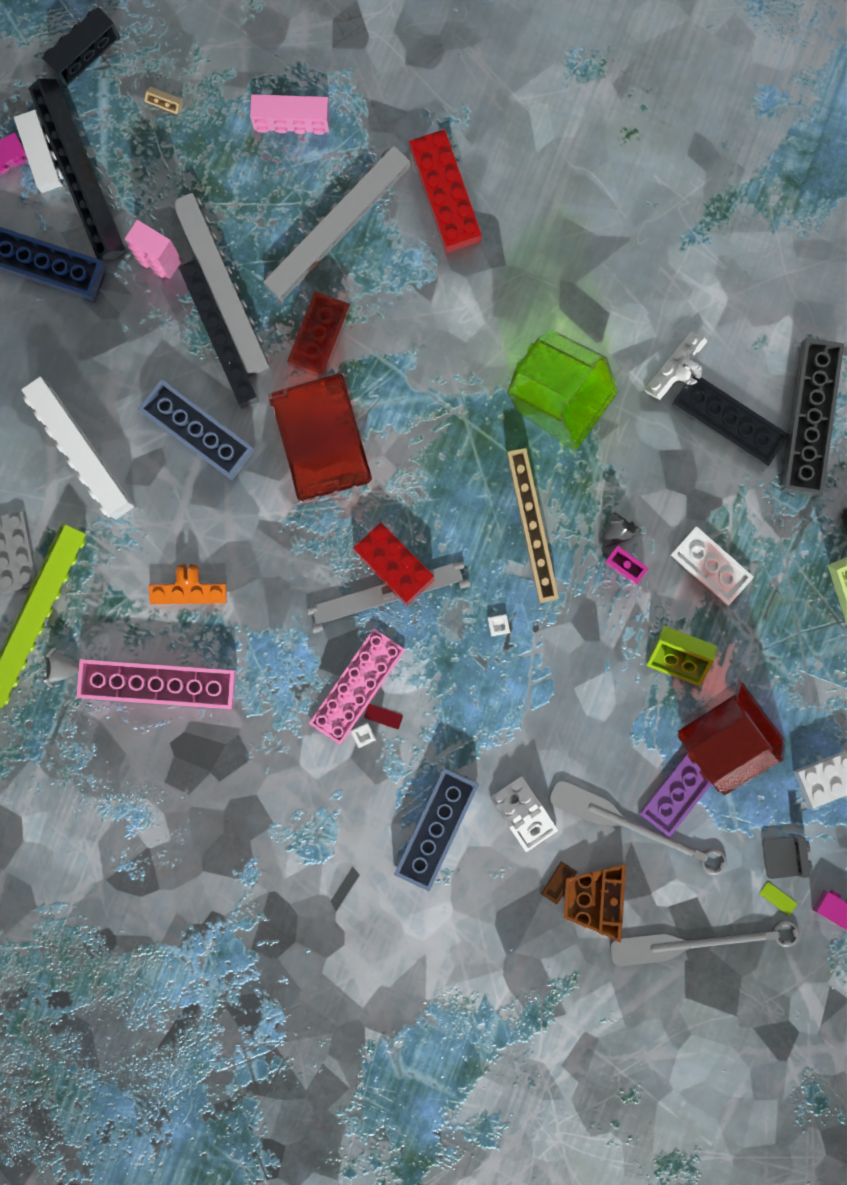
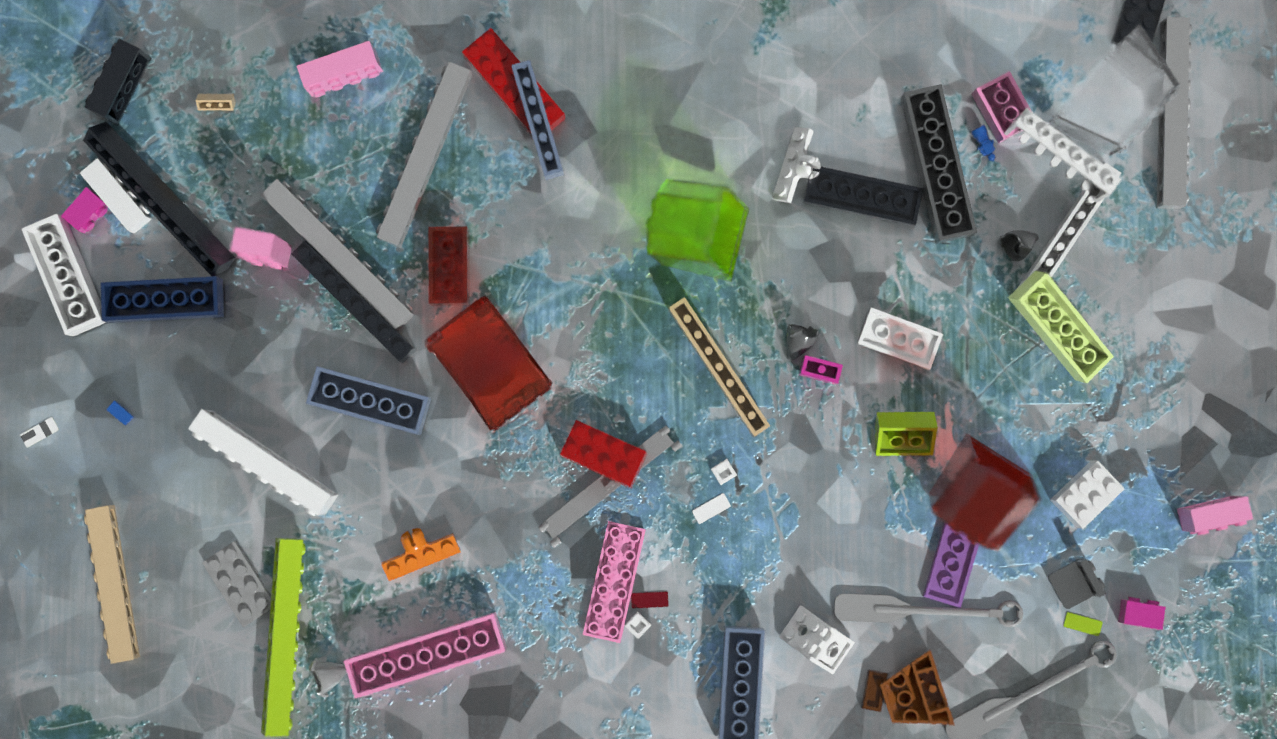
camera: 25 degrees left, 0 degrees up
none -> sand blue brick [511,60,564,180]
none -> white sticker [692,493,731,524]

